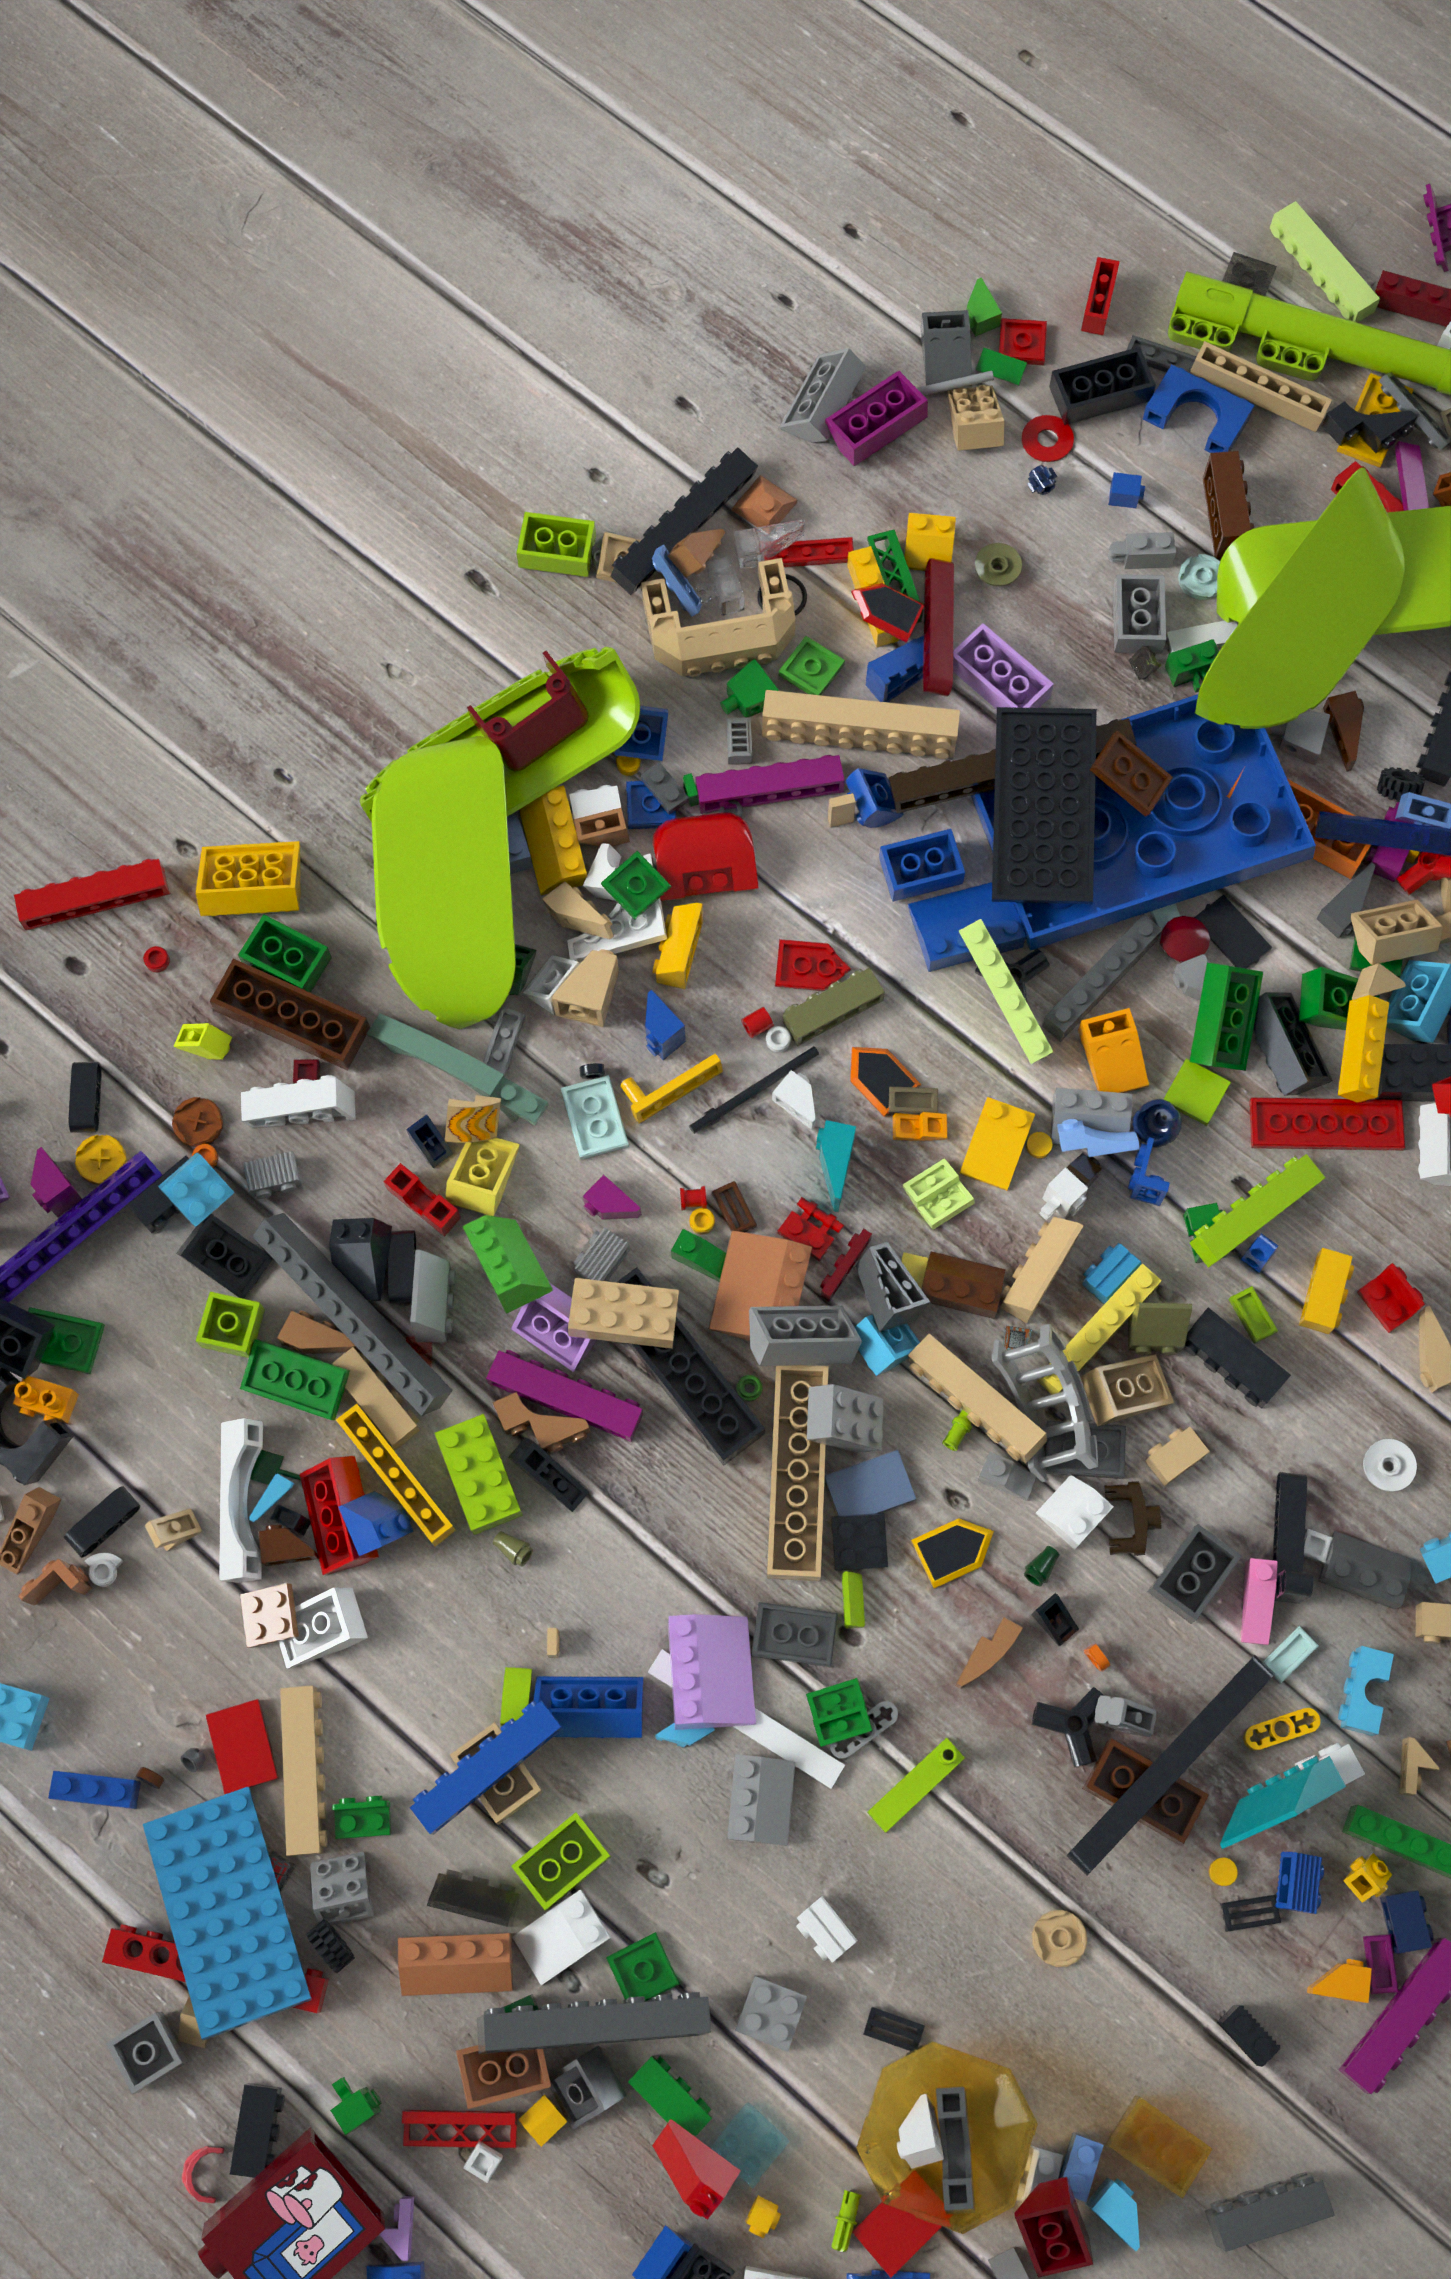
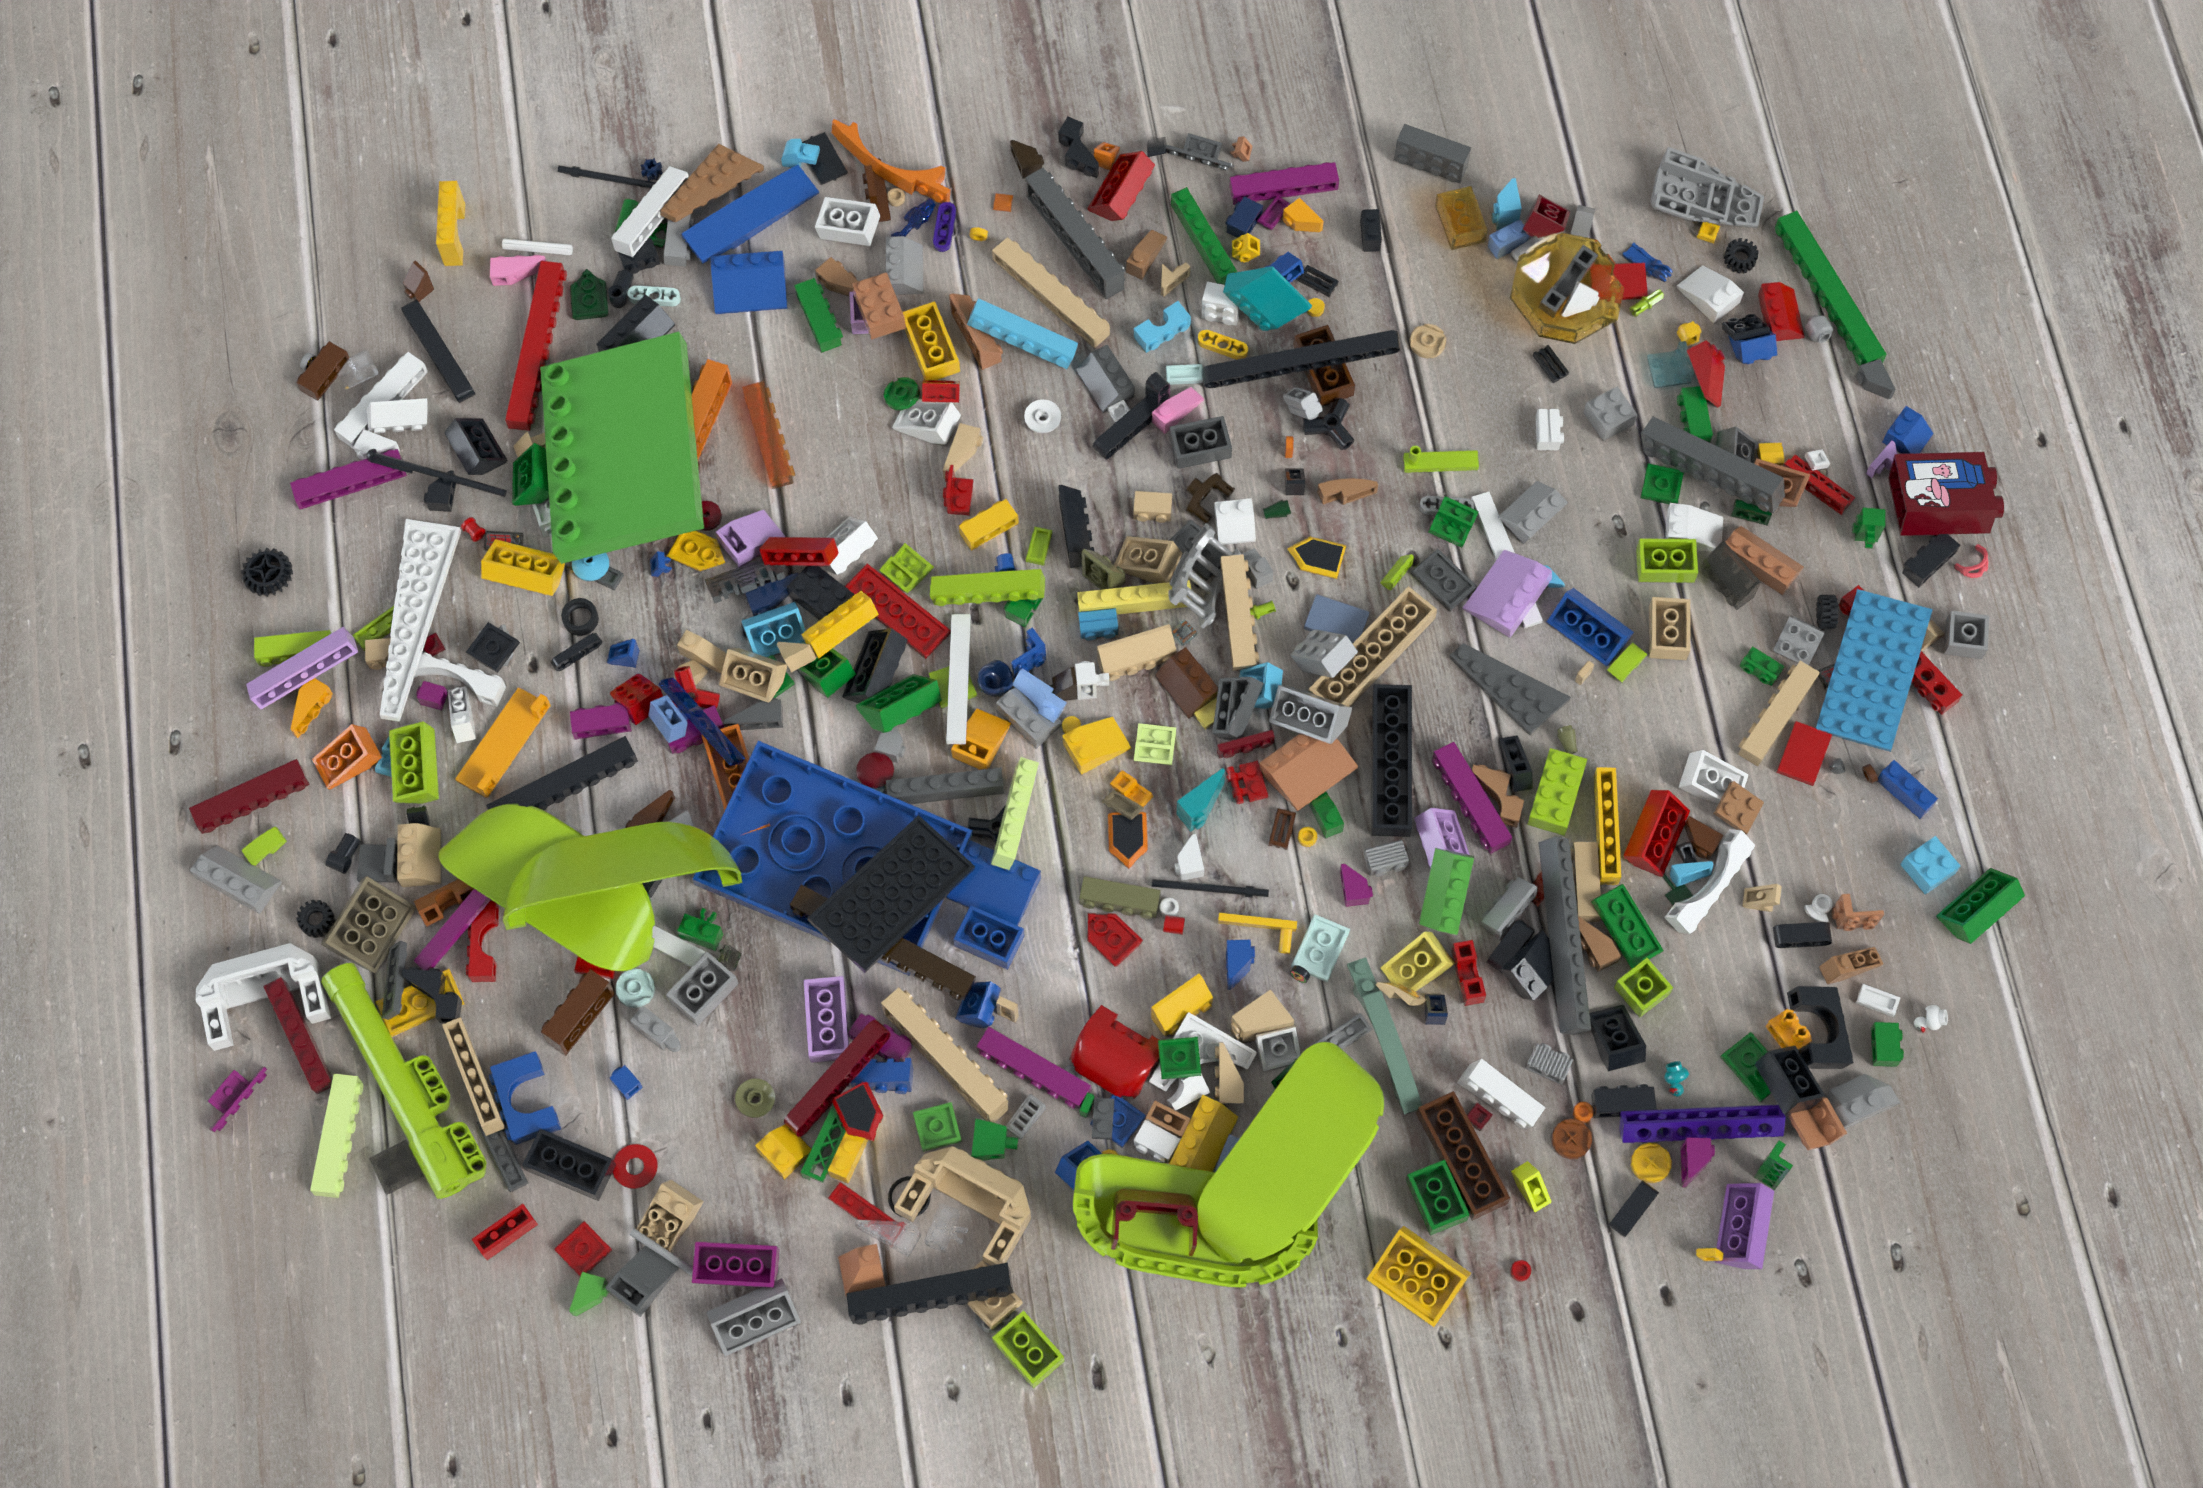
camera: 140 degrees left, 5 degrees down
red brick [14,859,170,930] -> none
medium azure brick [158,1153,235,1227] -> none
blue slope [338,1491,414,1556] -> none
blue brick [410,1701,564,1835] -> none
tan brick [568,1278,679,1348] -> none
medium blue plate [652,545,703,617] -> none
medium nougat slope [668,529,725,578] -> none
red bush [680,1186,707,1211] -> none
bright green plate [737,1375,763,1401] -> none
black plate [831,1513,888,1571] -> none
green tile [976,347,1027,386] -> none
dark blue gear [1027,465,1057,495] -> none
reddish brown tile [1090,731,1173,816] -> none
black piece [1194,894,1272,969] -> none
black tyre [1377,767,1425,802] -> none
none -> magenta brick [848,1013,912,1062]
none -> lime slope [880,543,934,593]
none -> white tile [946,614,971,744]
none -> dark grey wing [1449,643,1571,735]
none -> teal animal [1664,1061,1689,1097]

